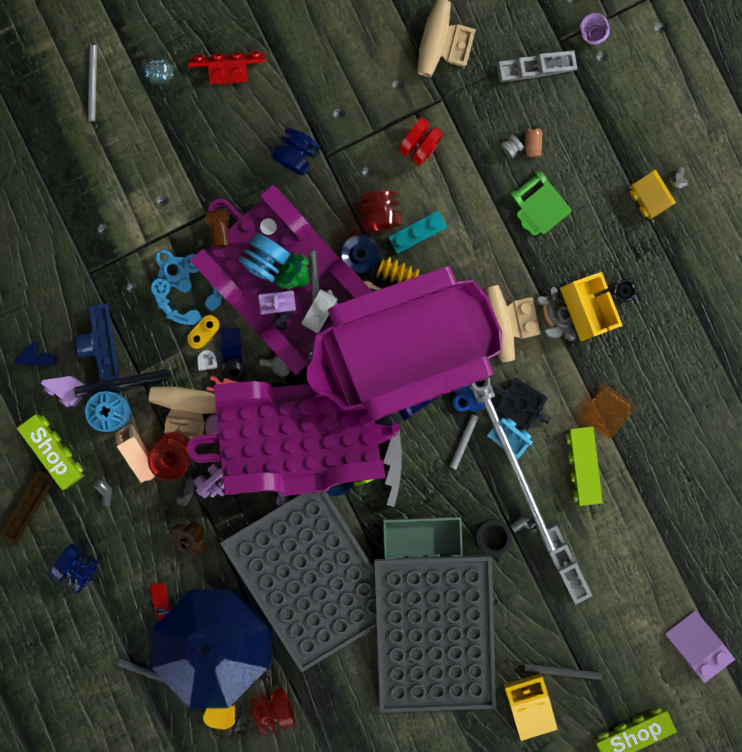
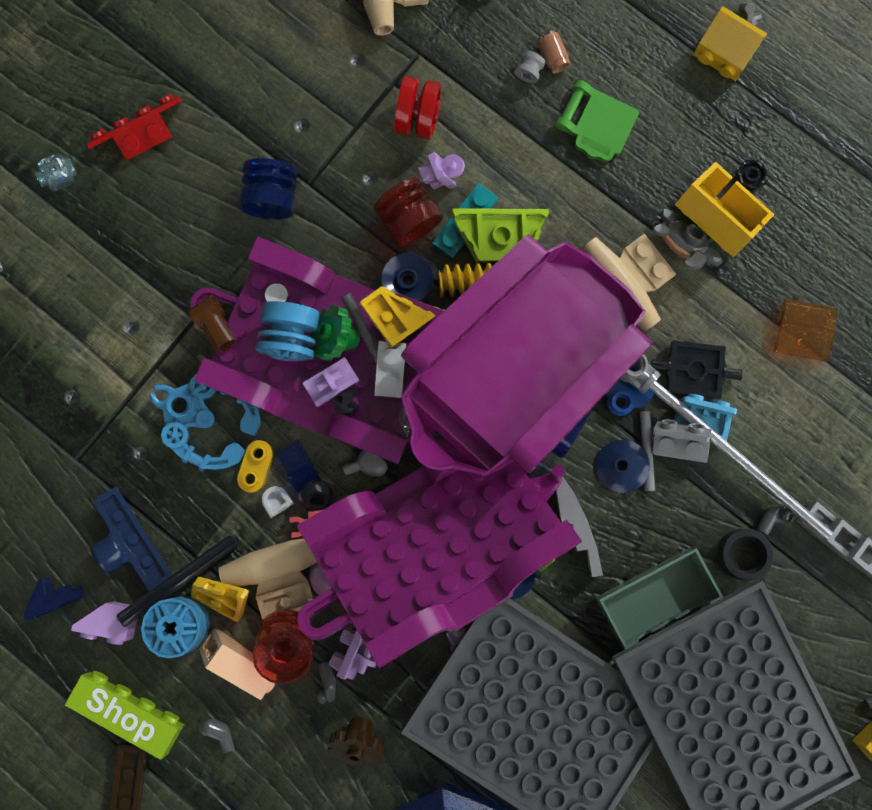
camera: 25 degrees left, 5 degrees down
lime brick [566,426,603,506] -> none
none -> yellow wing [191,576,249,623]
none -> yellow wing [359,286,435,348]
none -> lavender hips [419,152,465,190]
none -> lime wing [450,208,549,263]
none -> dark blue dish [596,440,650,493]
none -> light grey bracket [652,419,712,463]

